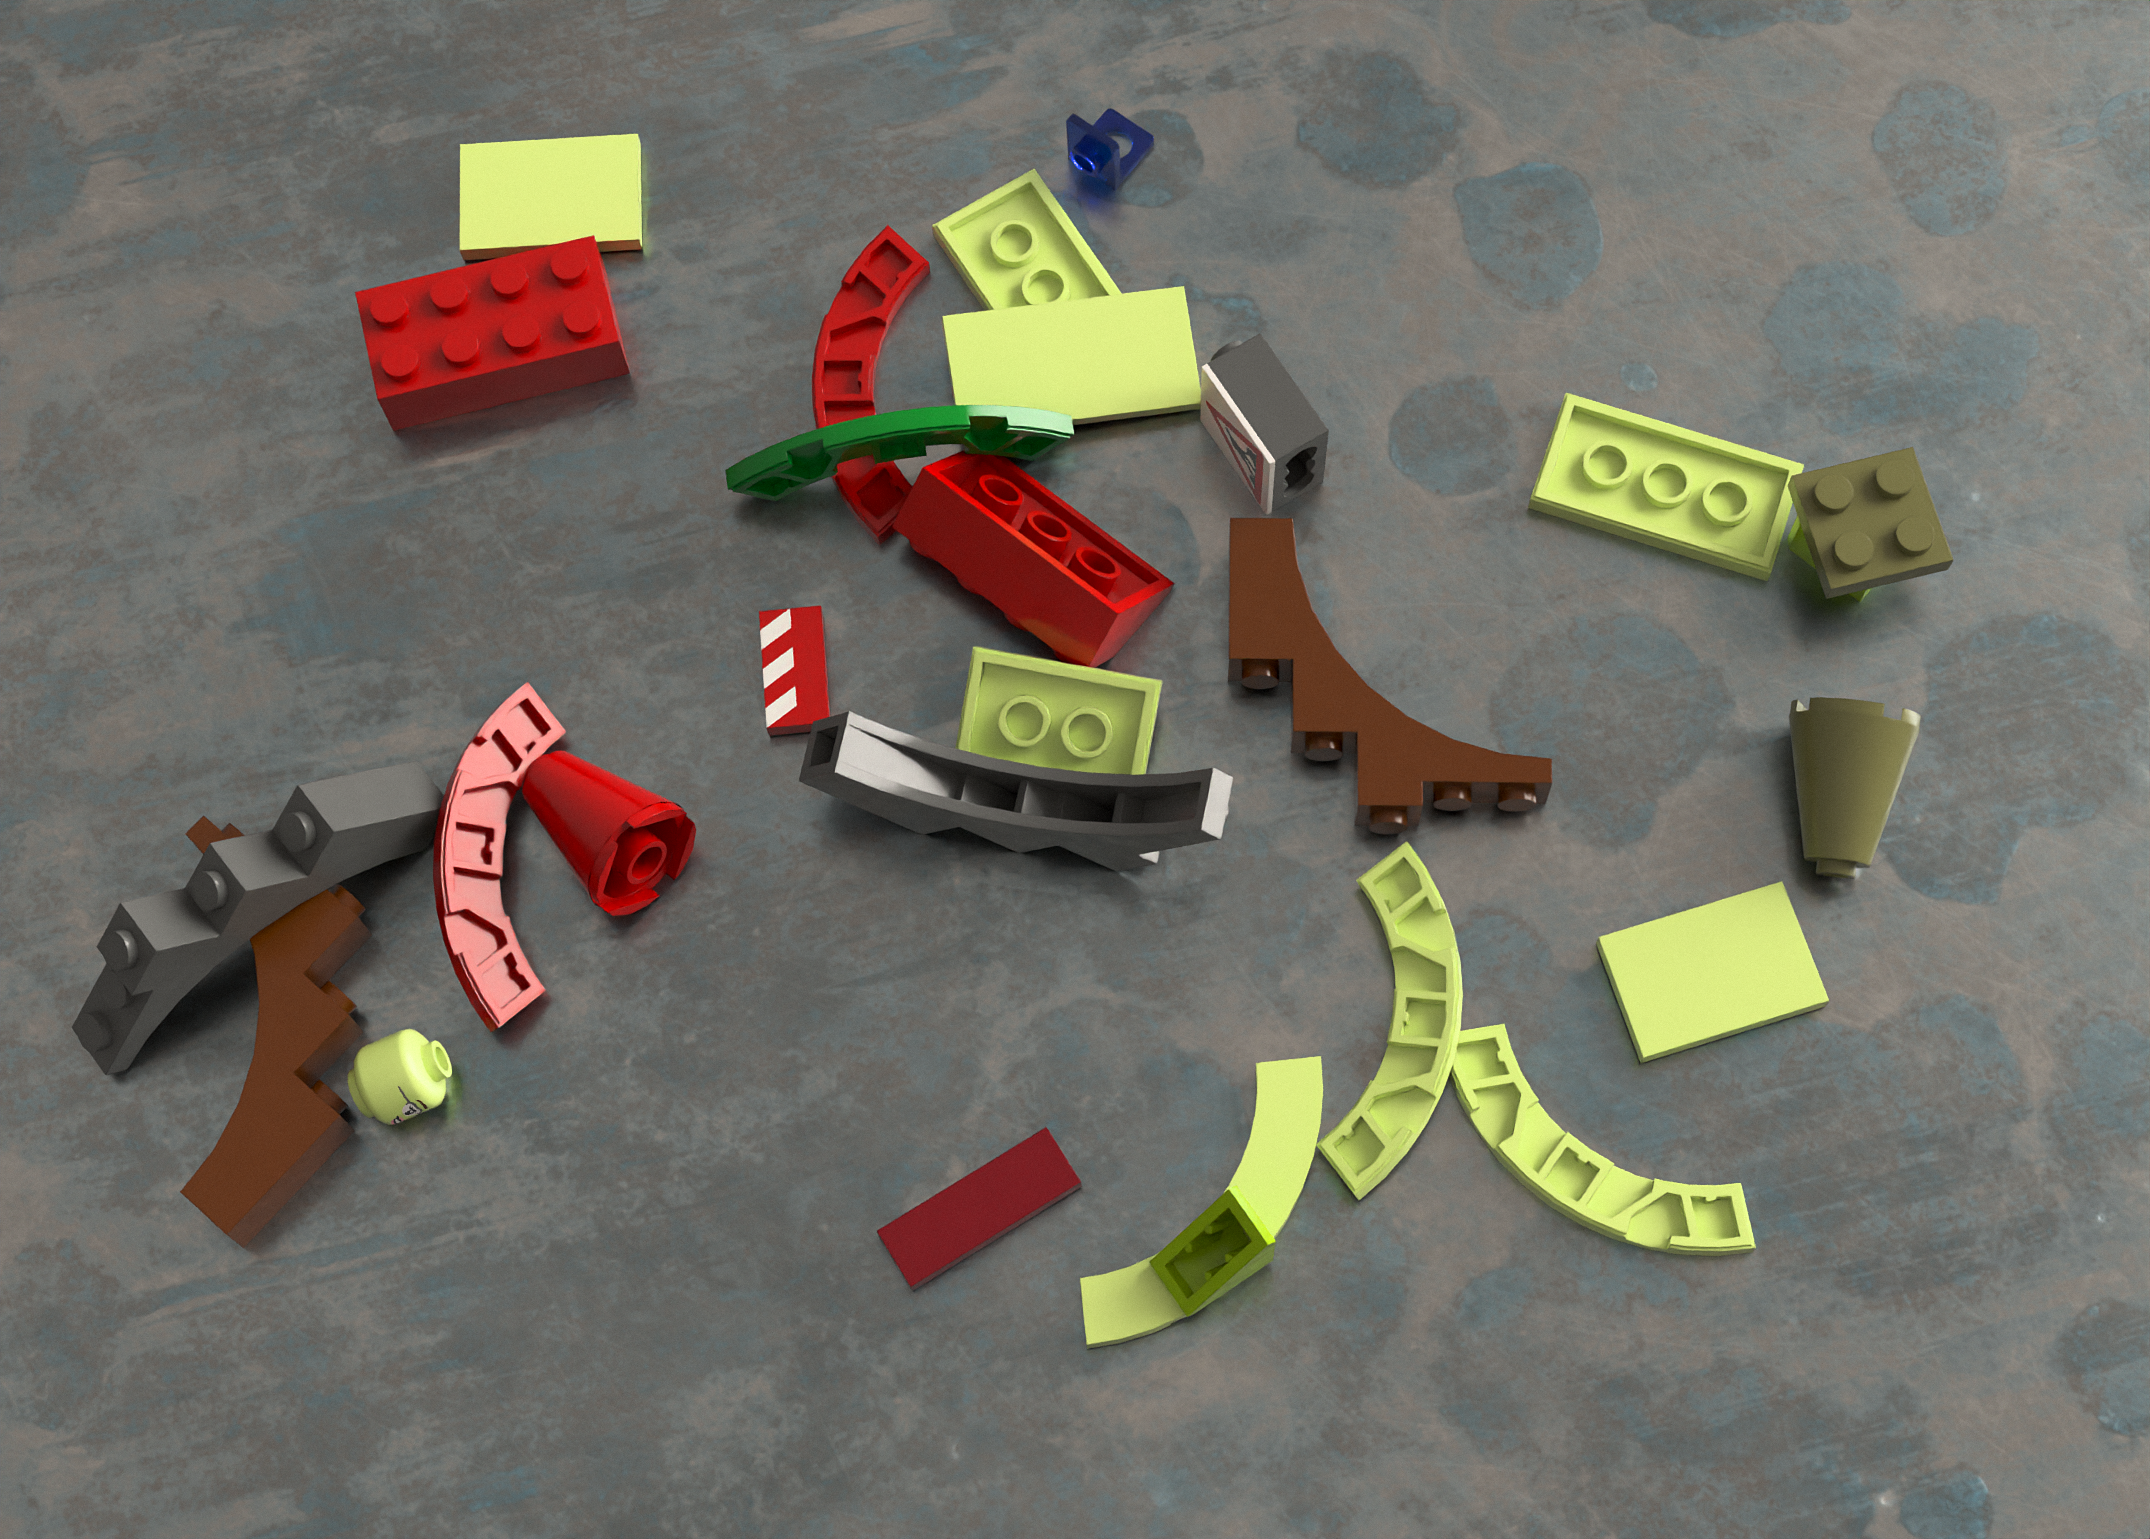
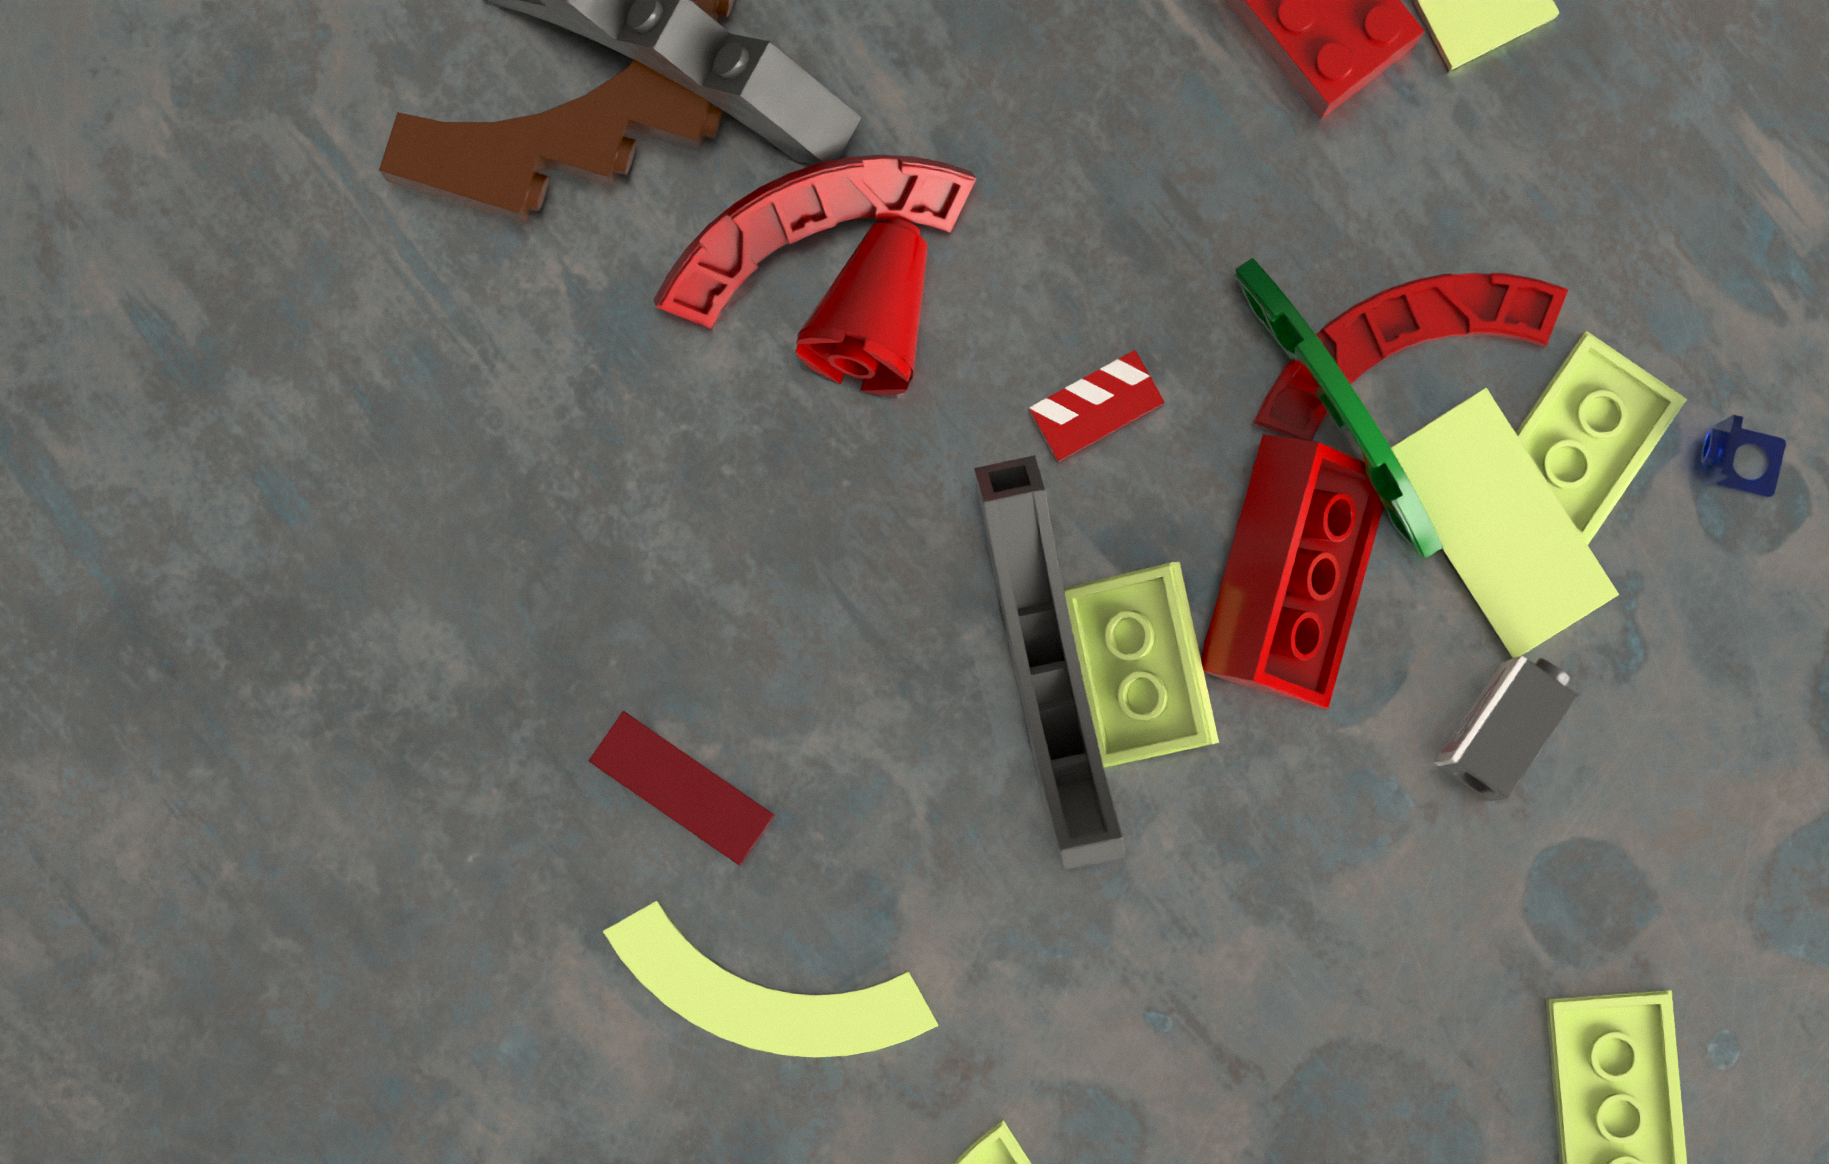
camera: 60 degrees right, 15 degrees up
yellowish green head [348,1029,452,1125] -> none
lime slope [1149,1185,1276,1317] -> none
reddish brown arch [1228,518,1553,834] -> none
yellowish green tile [1316,841,1463,1200] -> none

